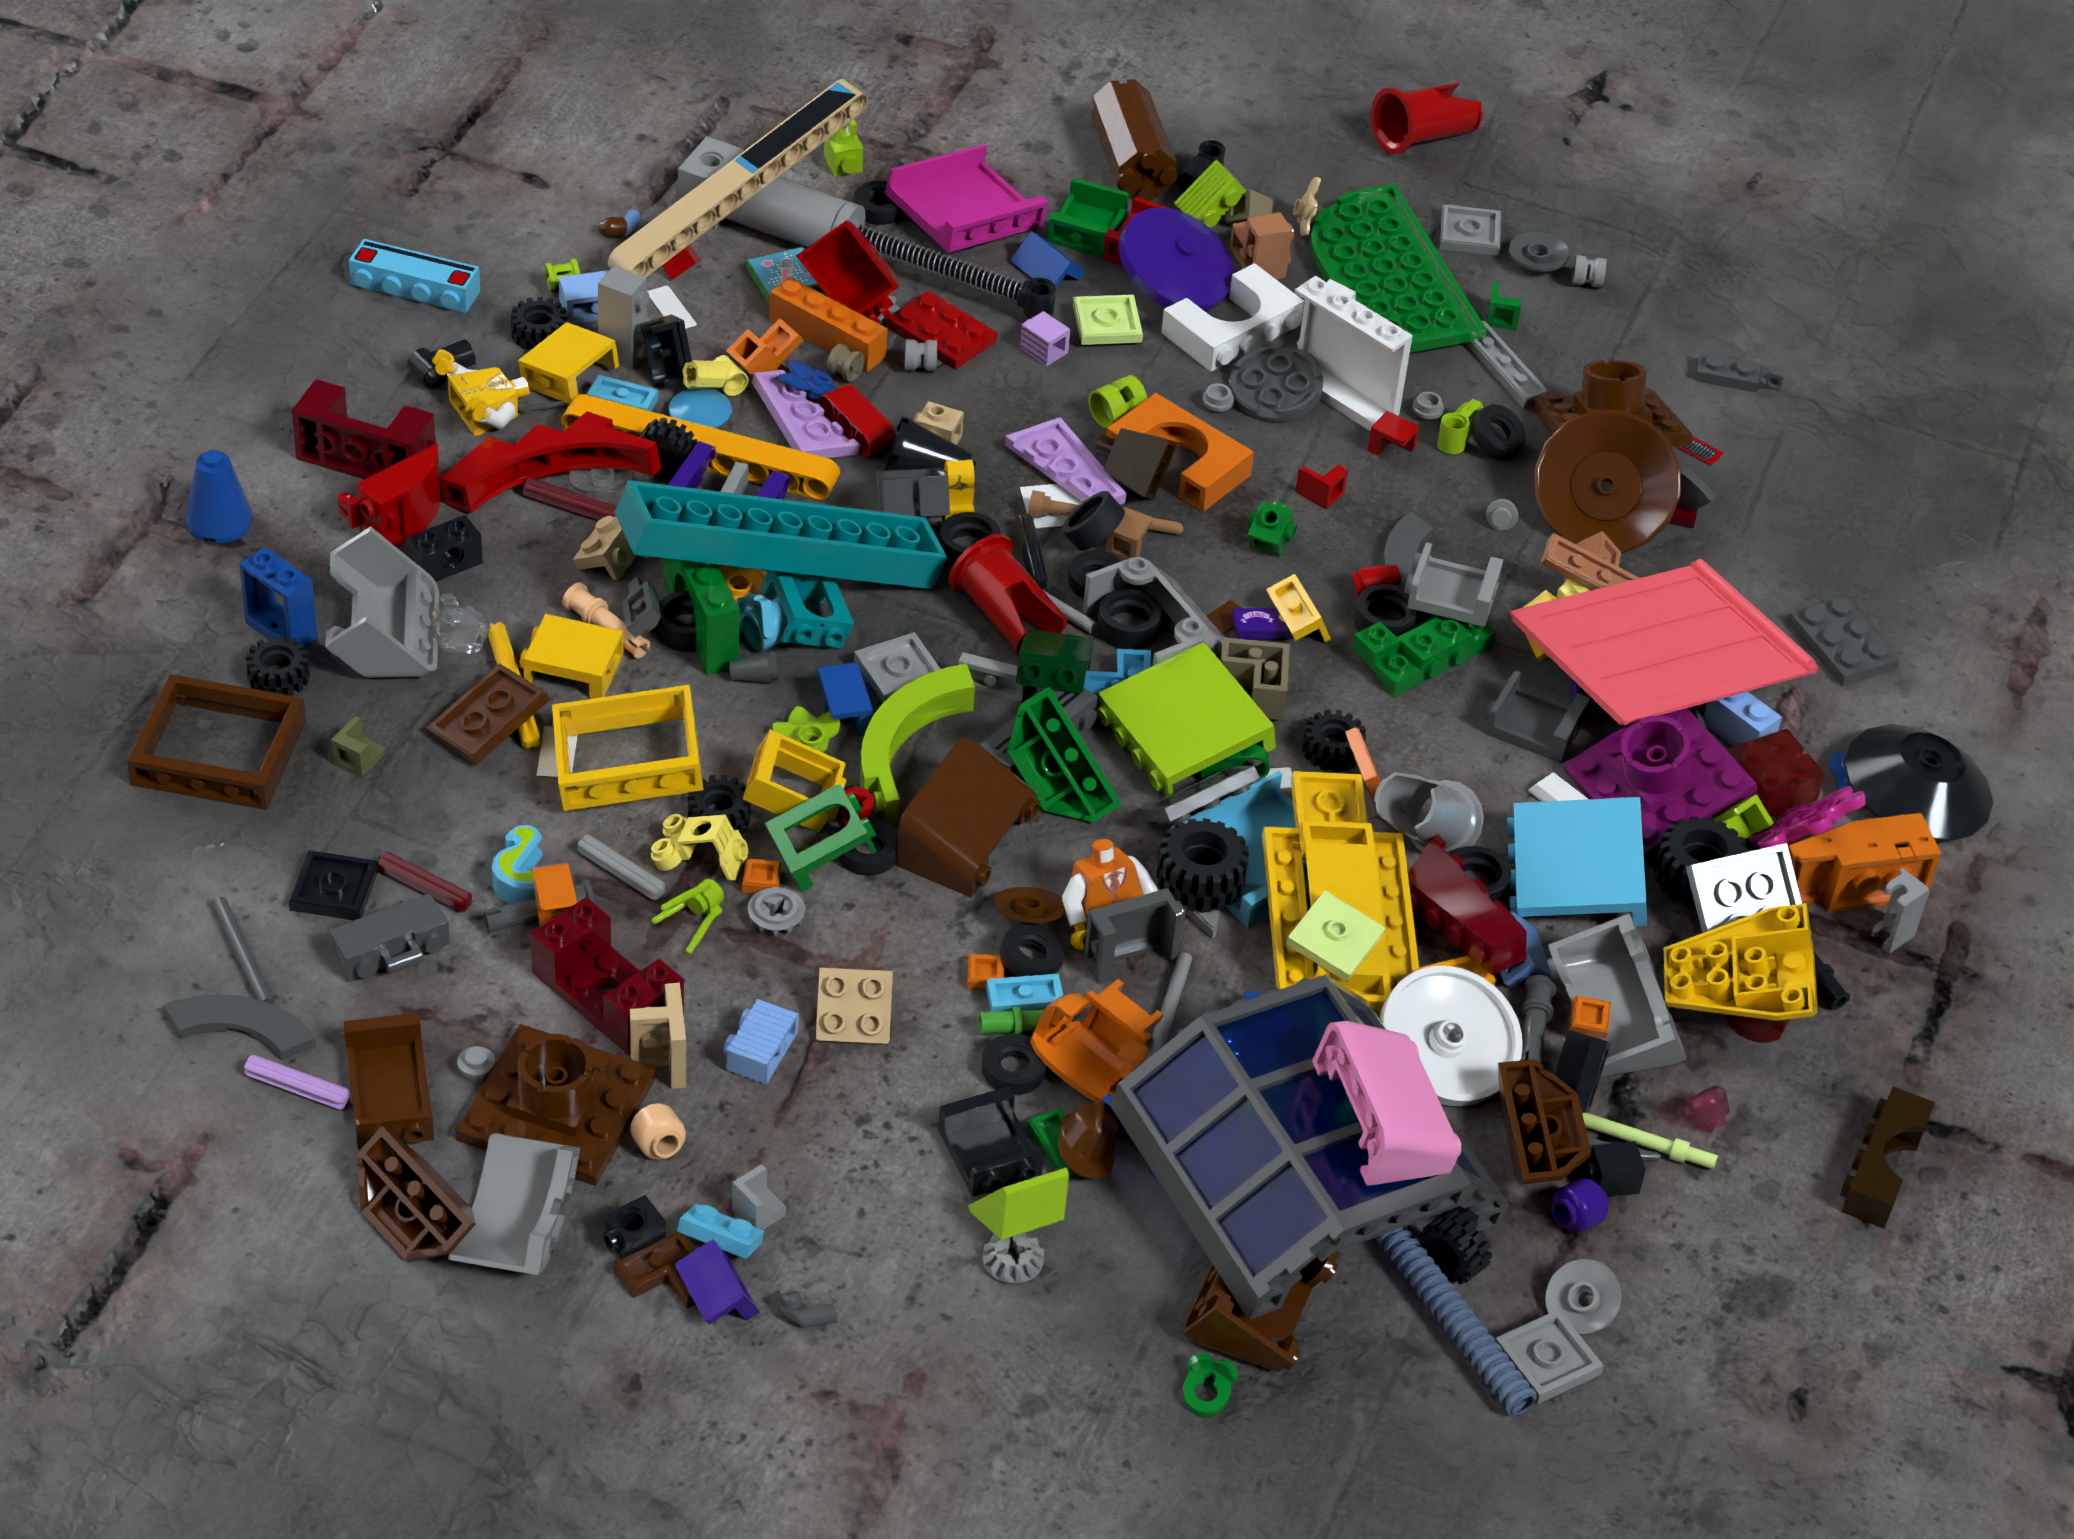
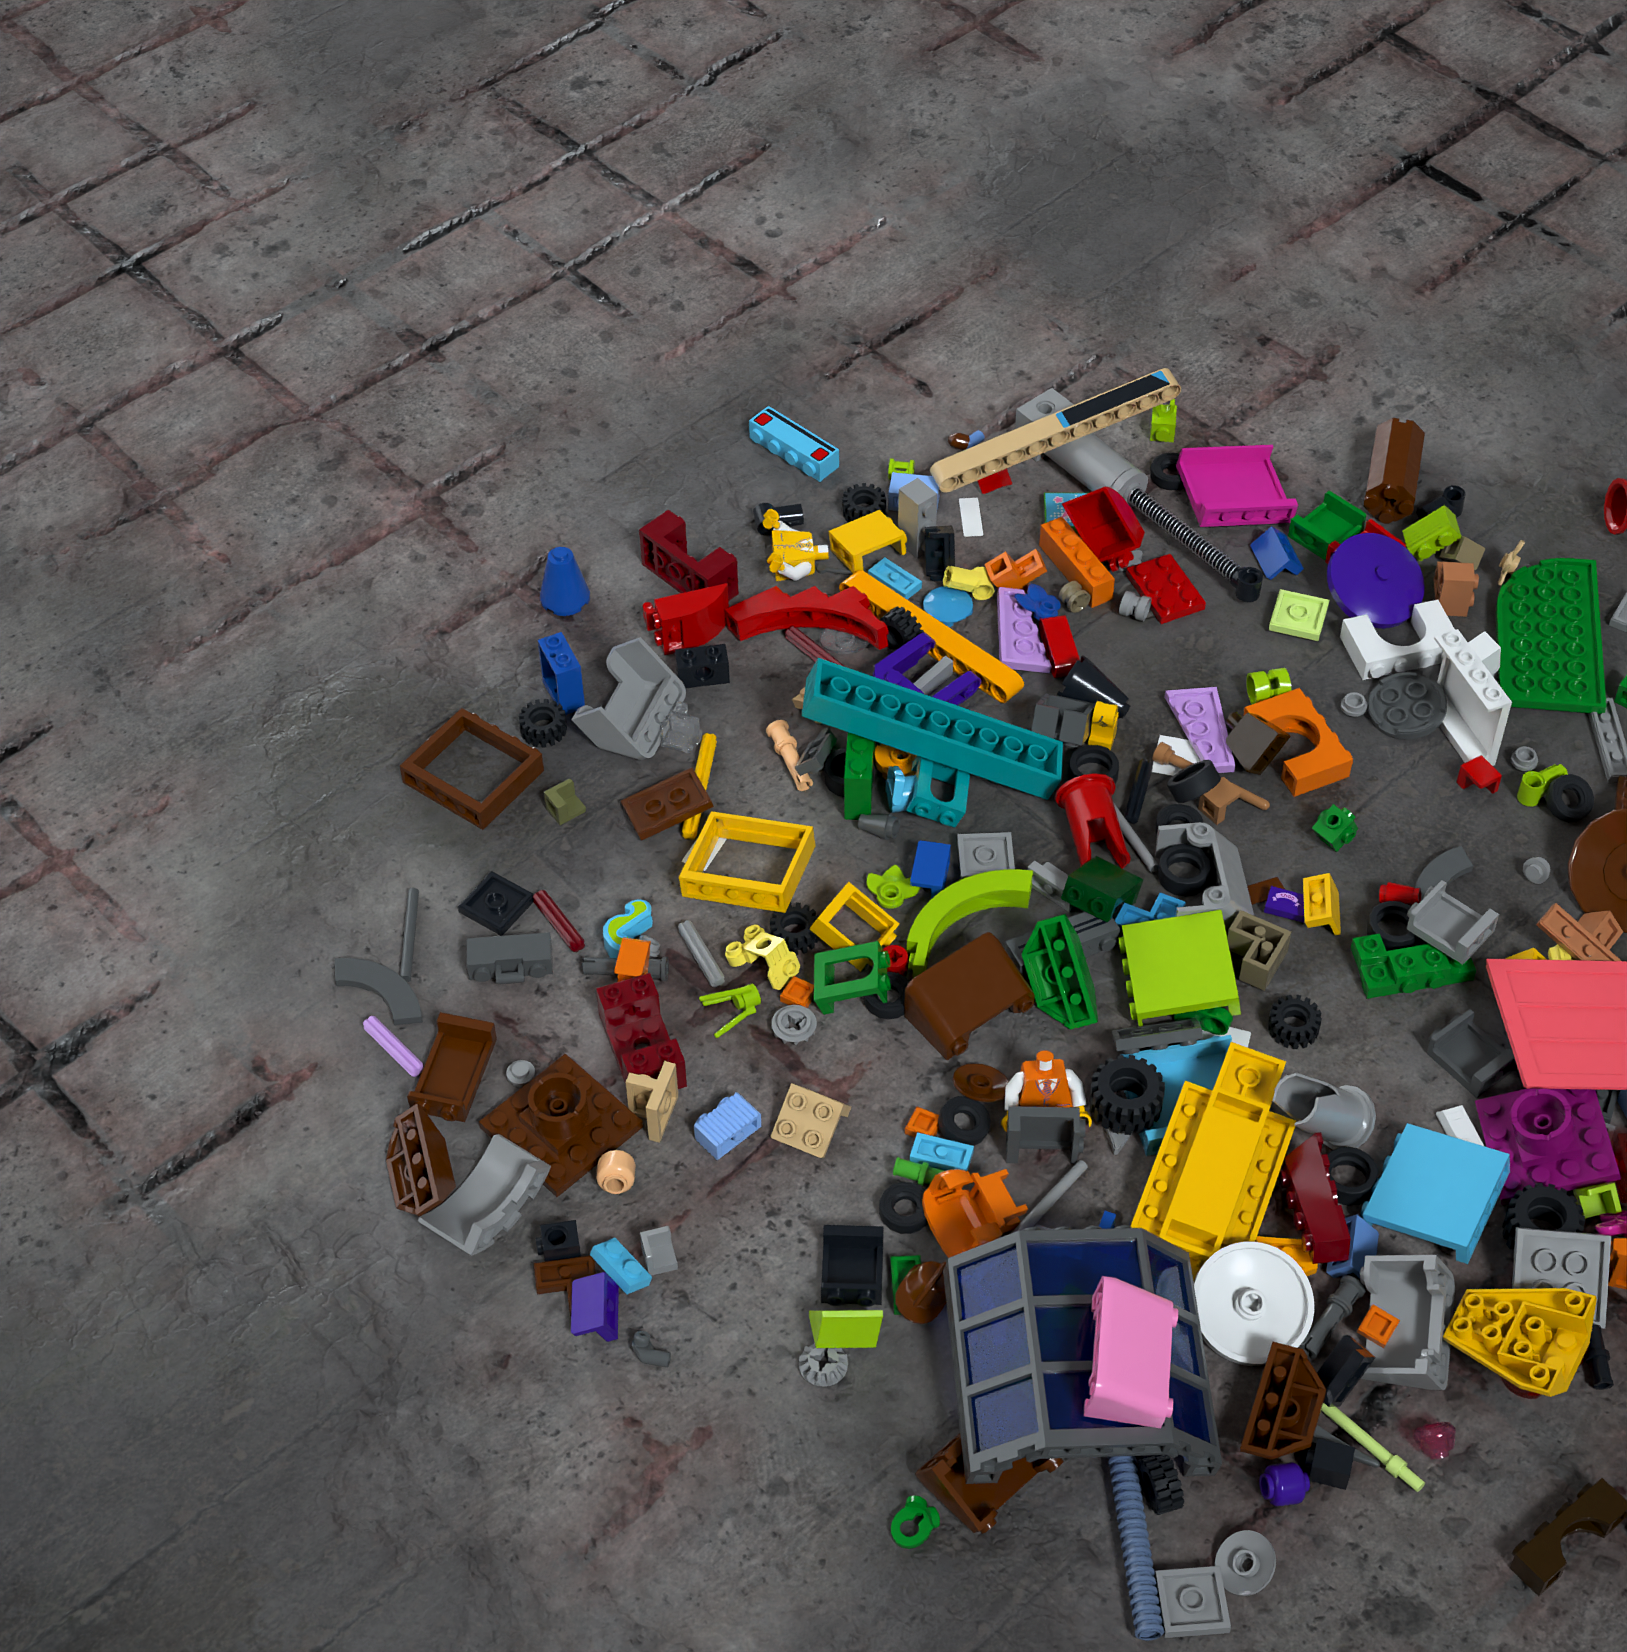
camera: 30 degrees right, 5 degrees up
yellow panel [519,614,624,699] -> none
tan brick [913,401,964,445] -> none
lavender brick [1020,311,1070,366] -> none
yellowish green plate [1286,891,1386,982] -> none
red panel [1295,464,1348,509] -> none
orange tile [1345,727,1385,822] -> none

